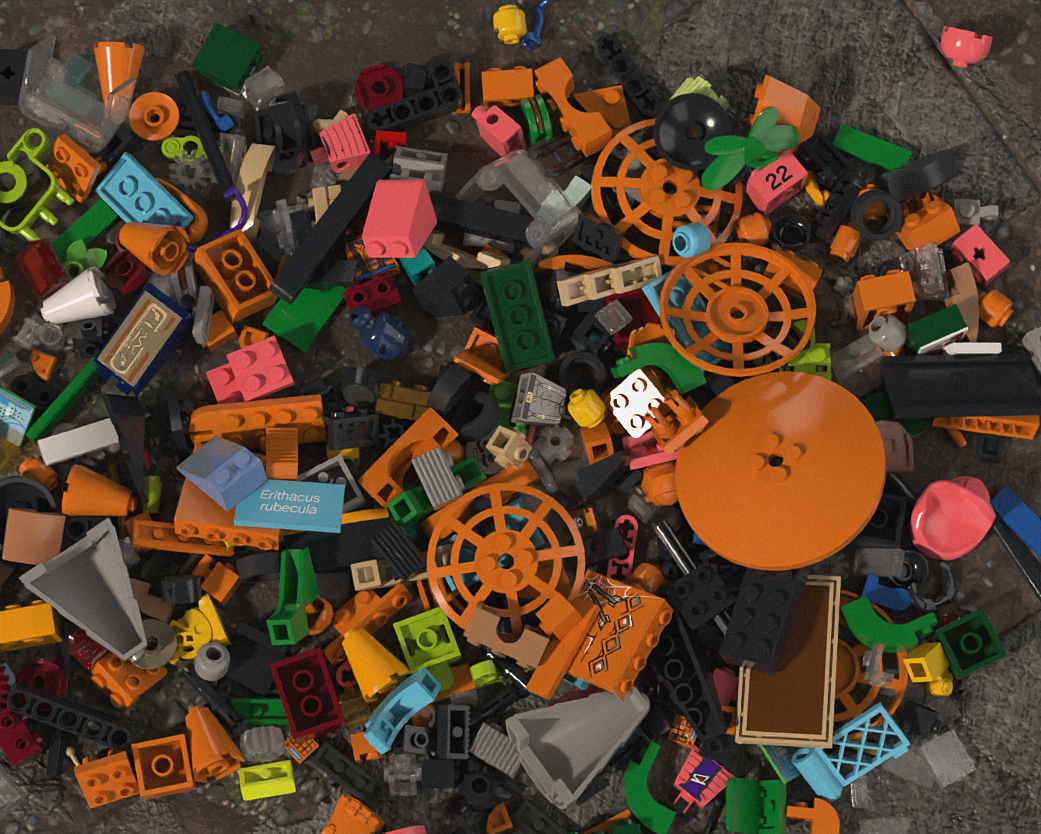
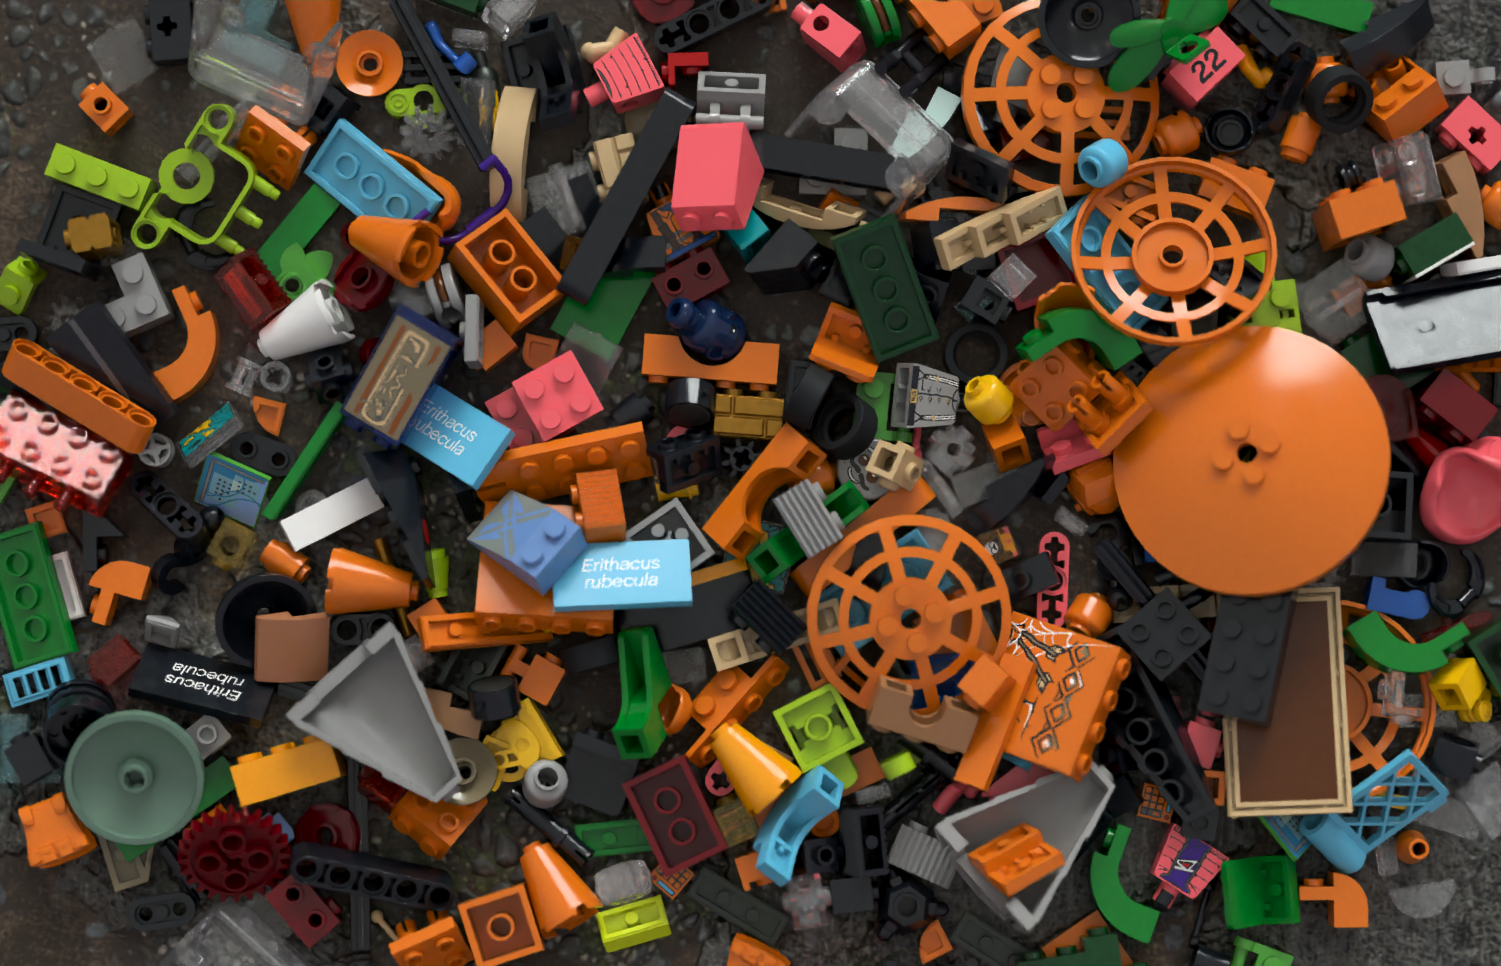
camera: 15 degrees left, 10 degrees up
none -> medium azure tile [397,381,516,490]
none -> clear piece [555,322,624,397]
none -> orange arch [641,333,780,392]
none -> coral arm [932,781,980,815]
none -> orange slope [967,822,1066,897]
none -> orange cone [1394,830,1429,864]
none -> red cone [1403,424,1450,470]
none -> dark red piece [1406,368,1499,446]

